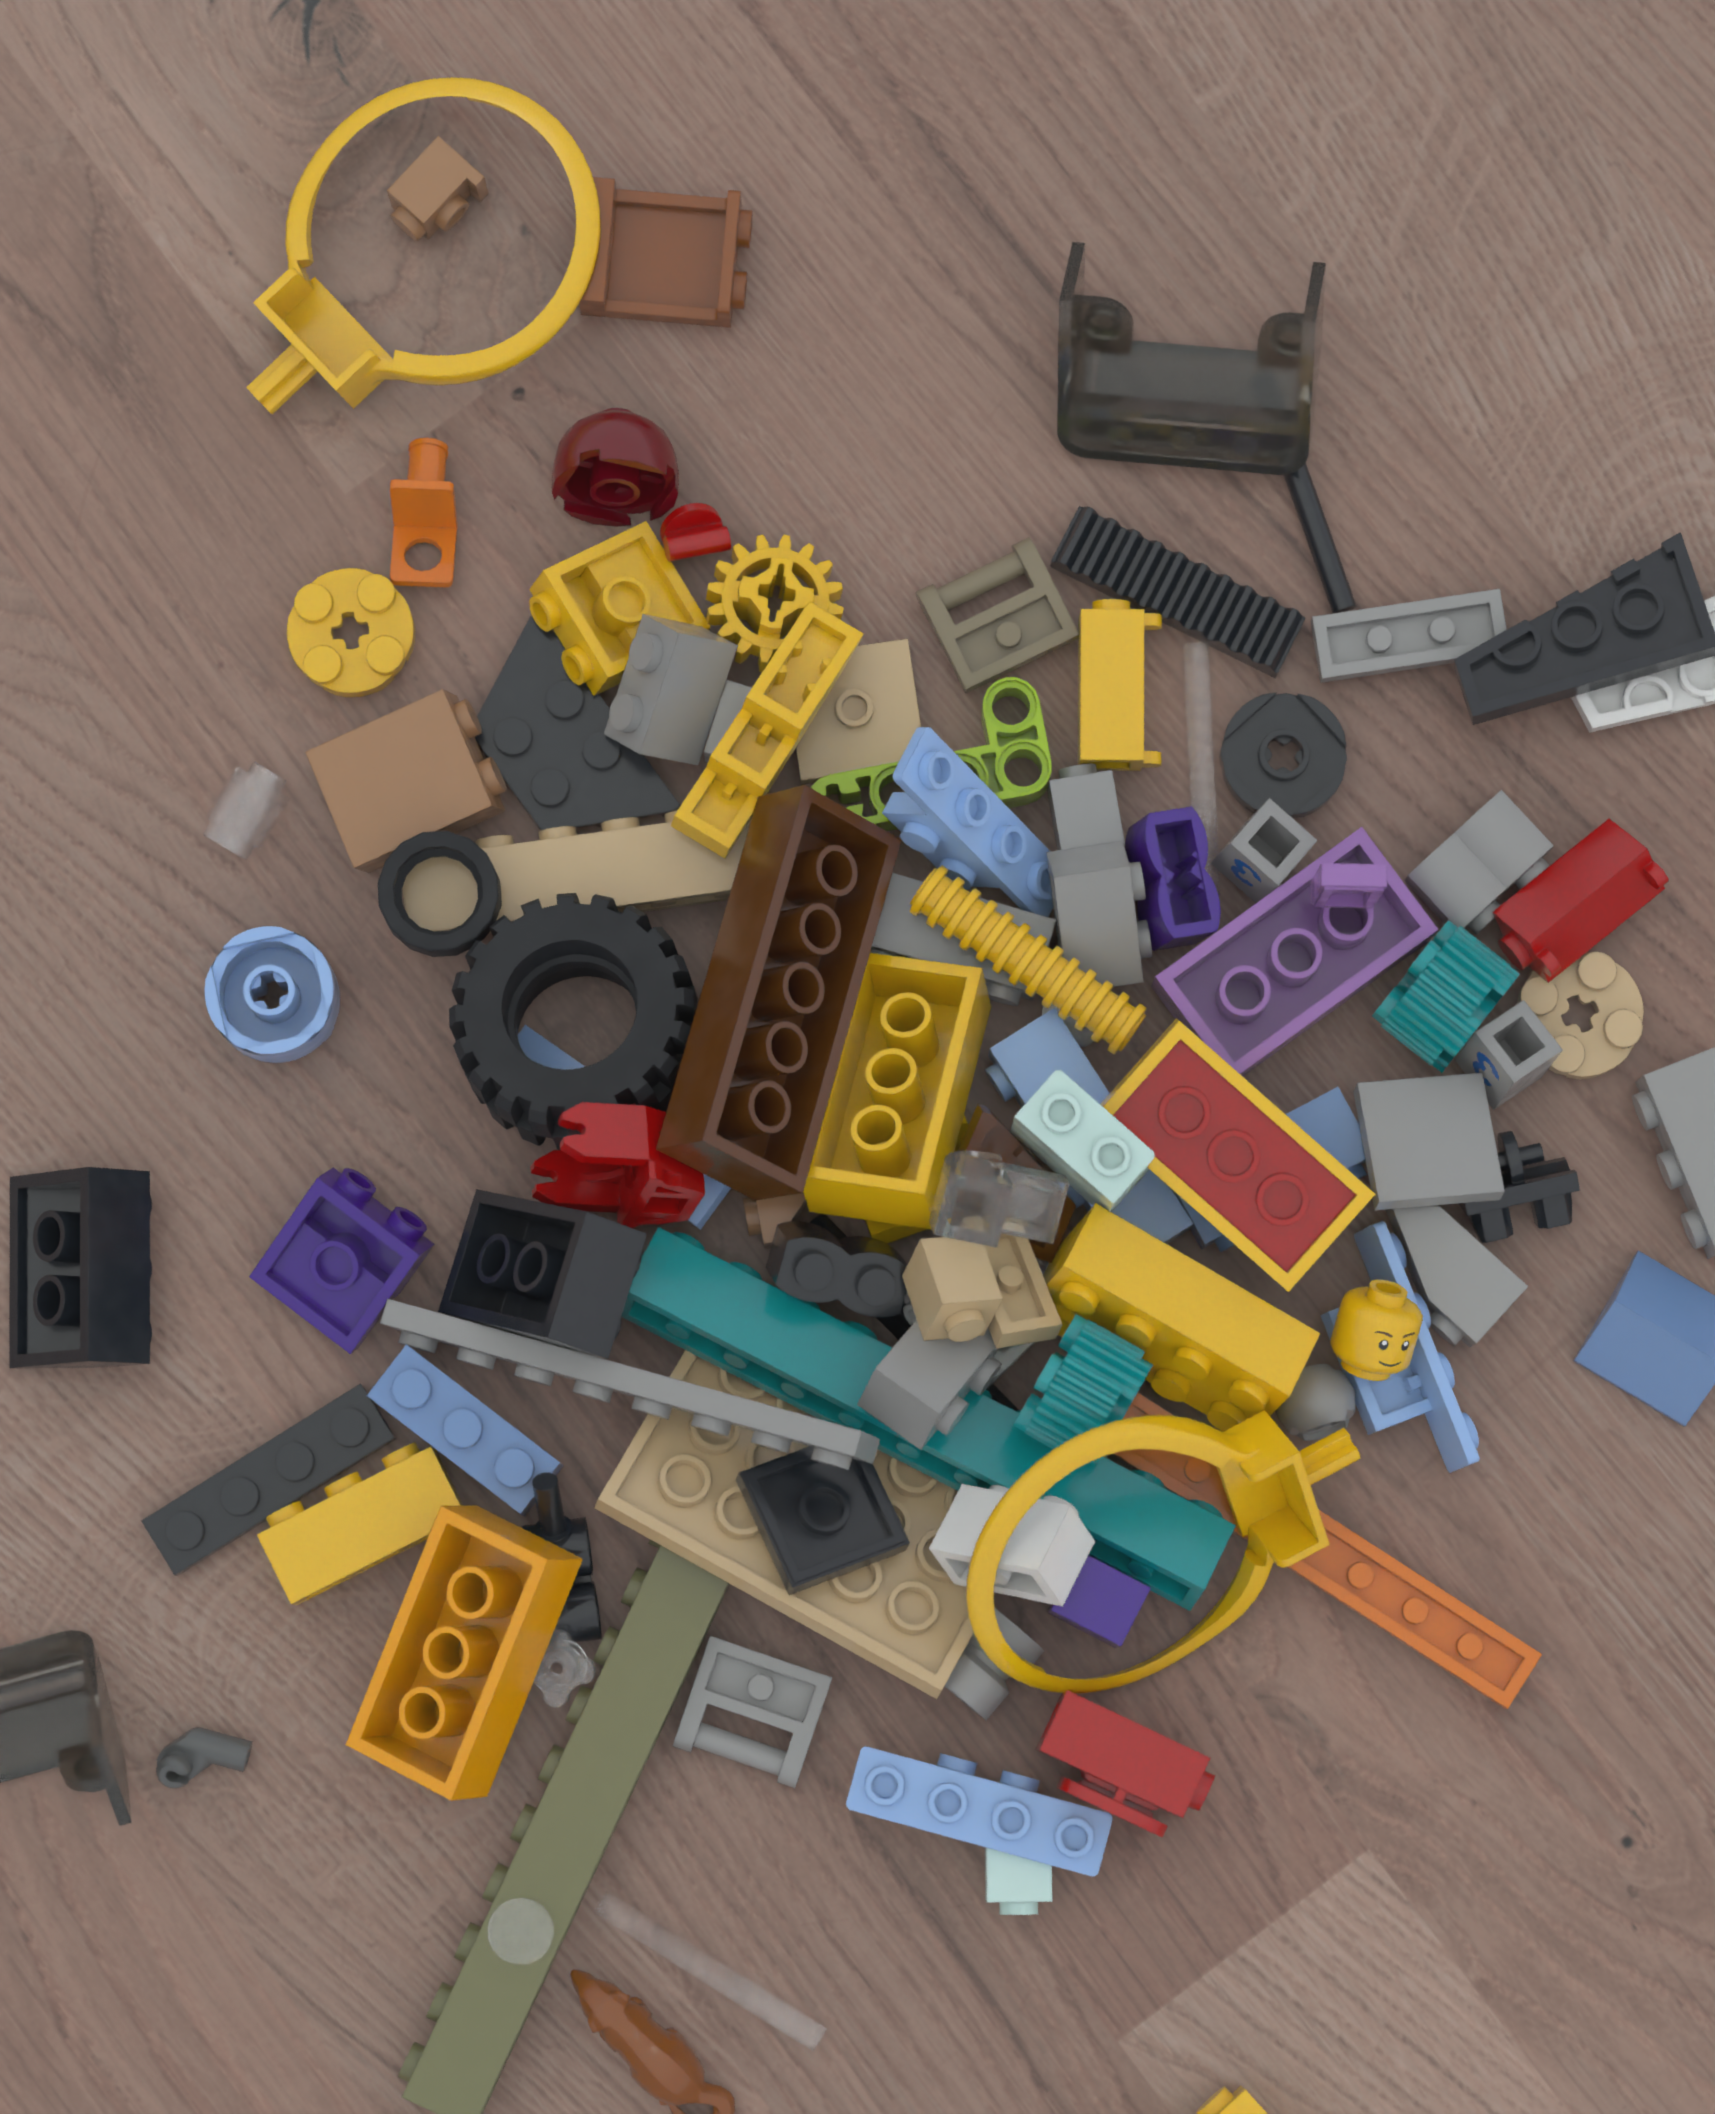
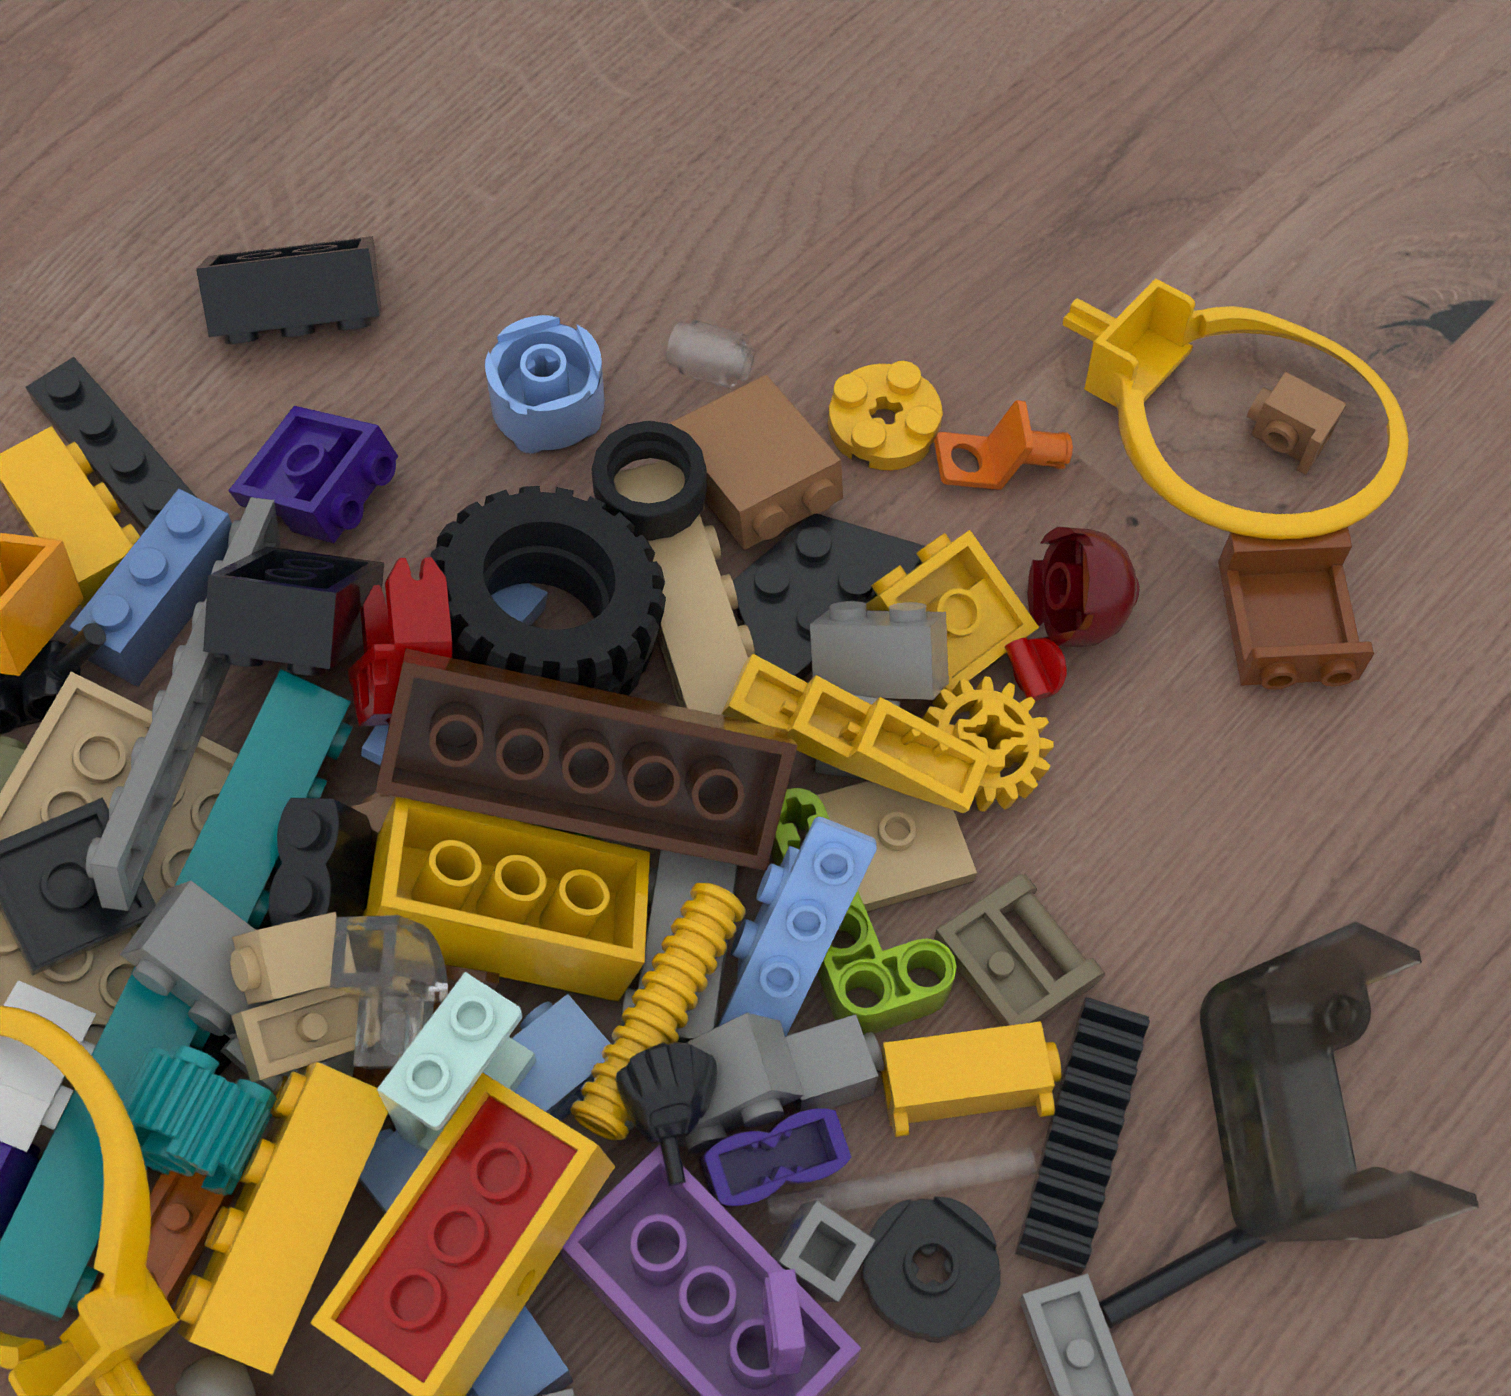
camera: 80 degrees right, 20 degrees down
none -> black piece [615,1042,717,1186]

